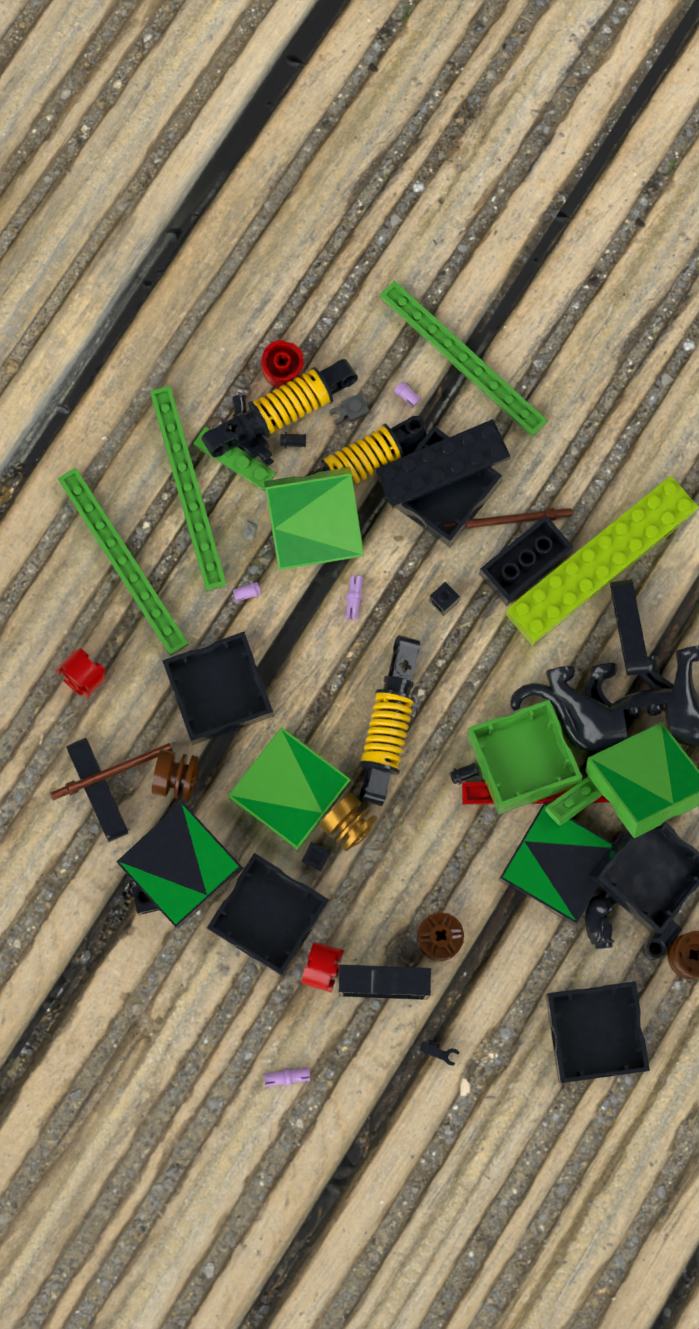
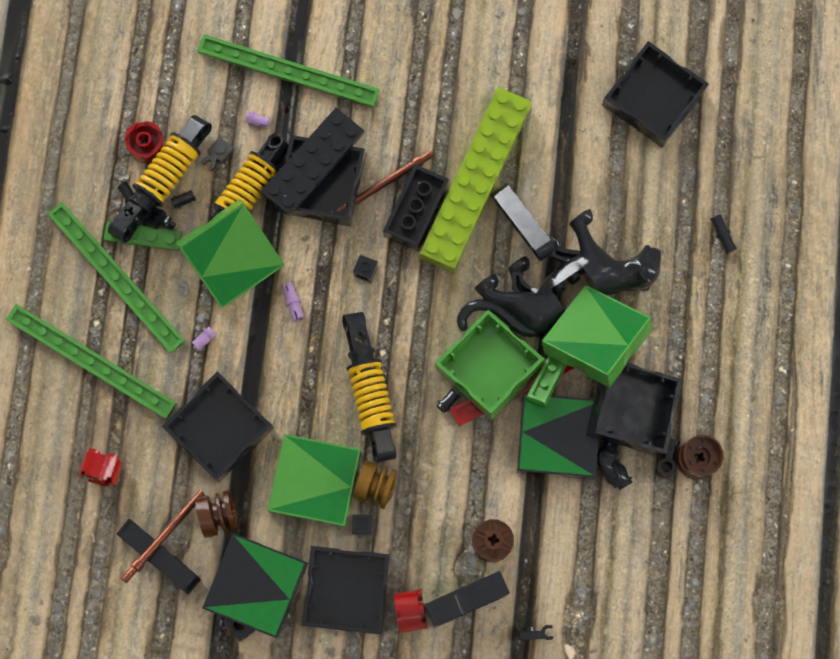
camera: 25 degrees left, 0 degrees up
black tile [545,981,650,1084] -> none

